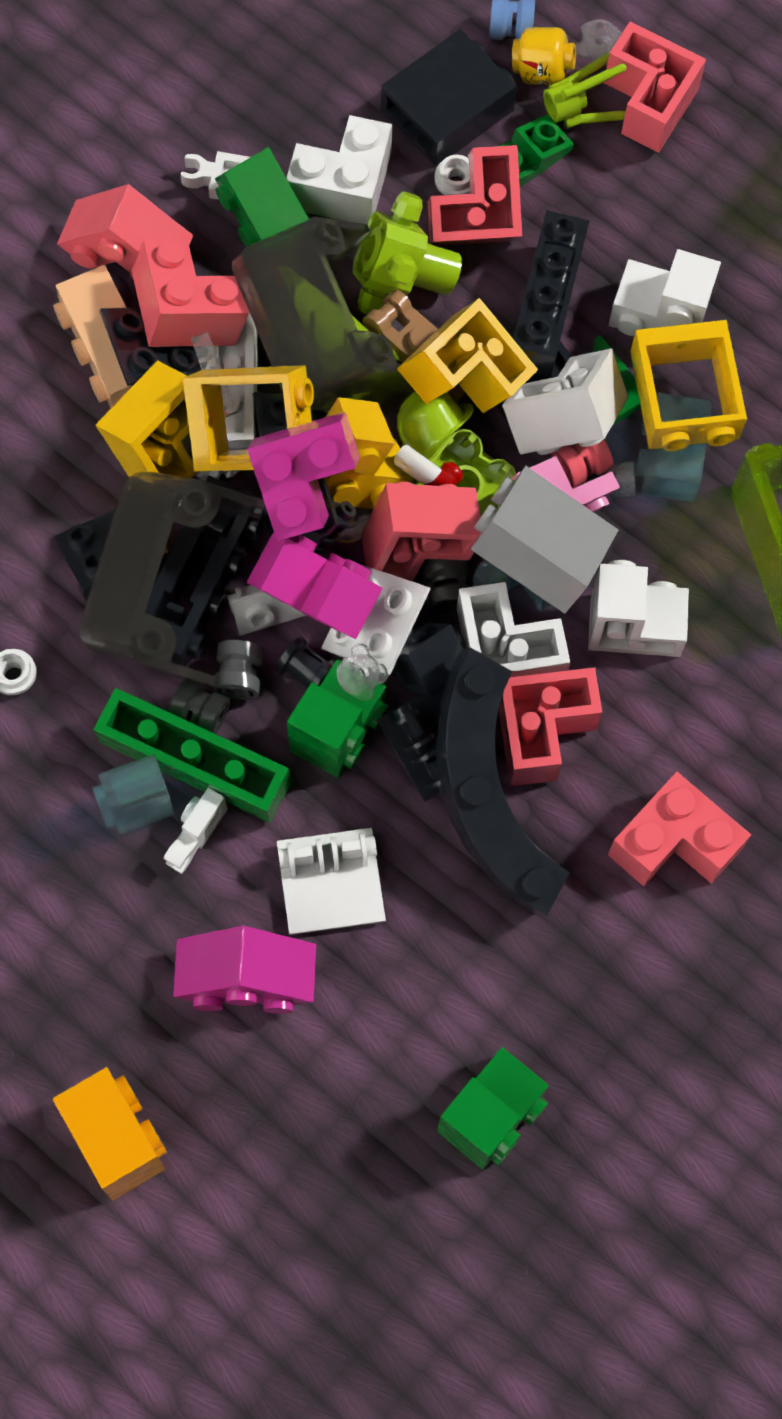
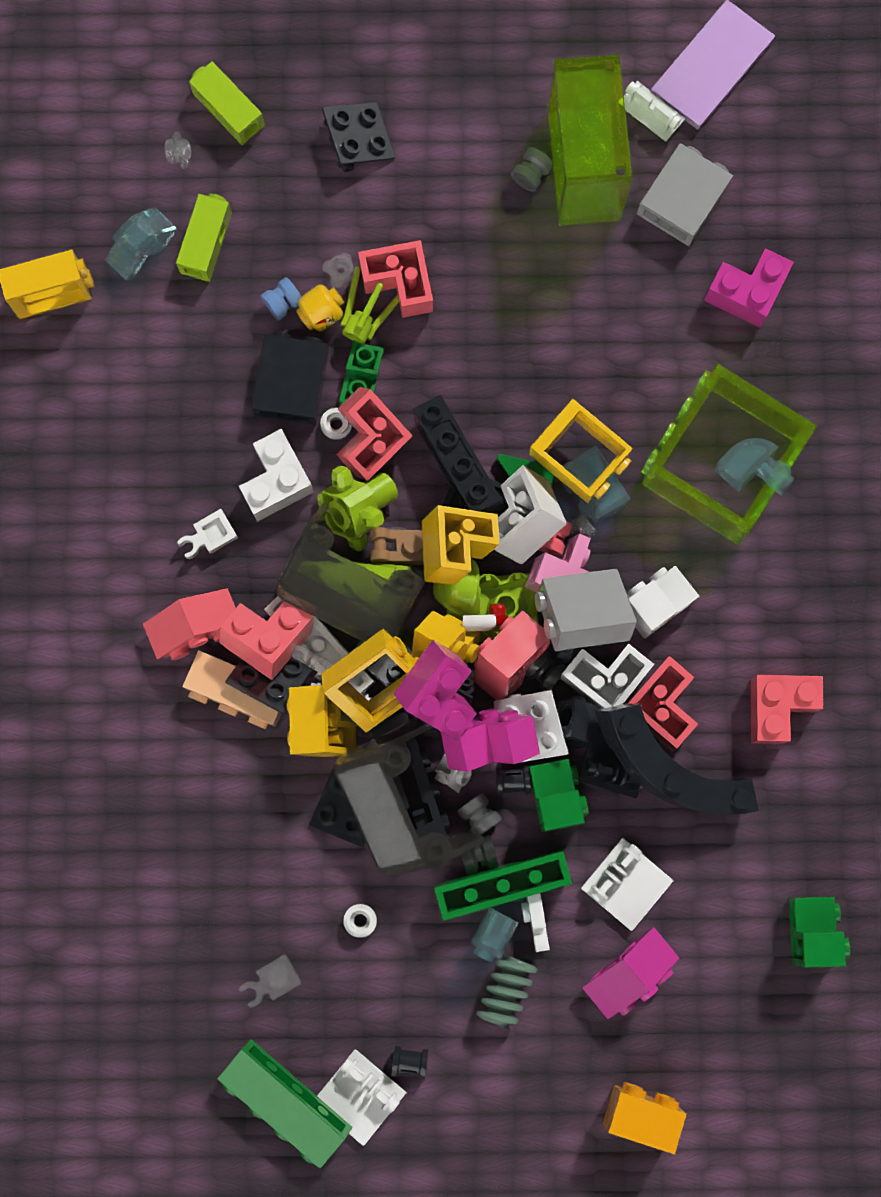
camera: 40 degrees left, 10 degrees up
green brick [214,147,313,257] -> none
clear plate [337,644,388,701] -> none
white brick [608,249,721,336] -> none
none -> sand green piece [476,954,538,1030]

